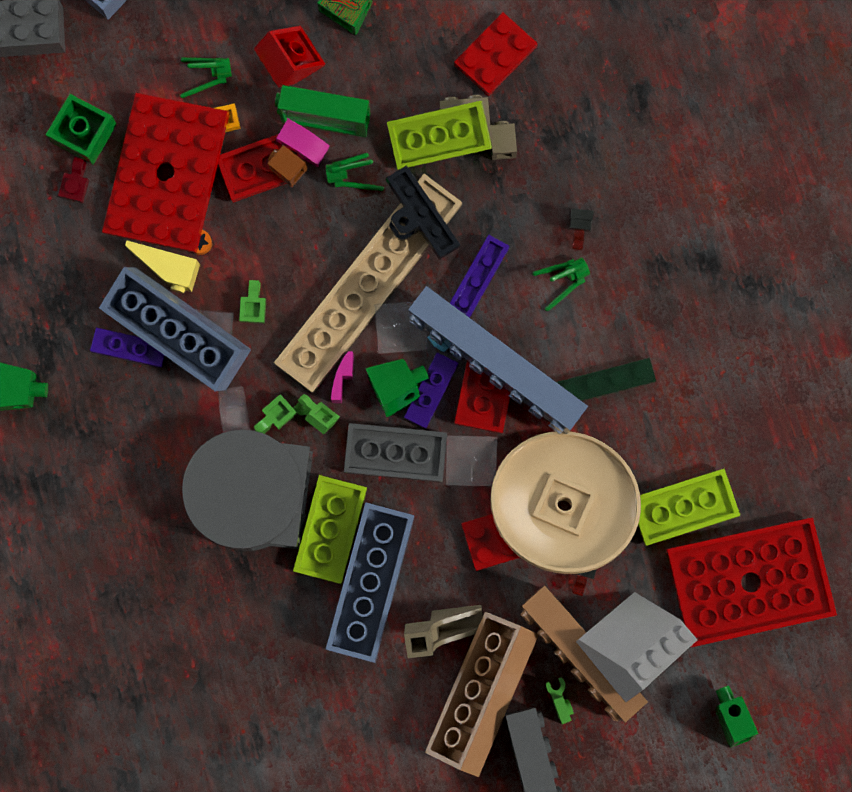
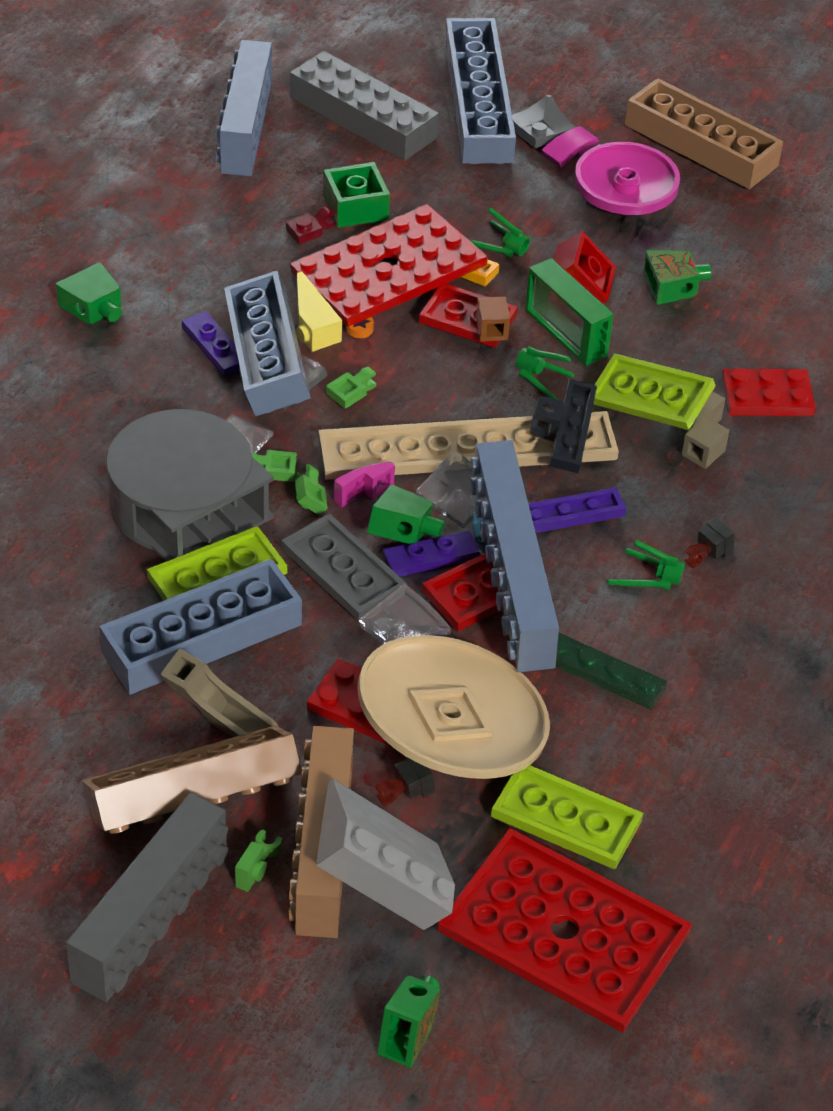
camera: 40 degrees right, 35 degrees down
dark pink slope [276,119,330,167] -> none

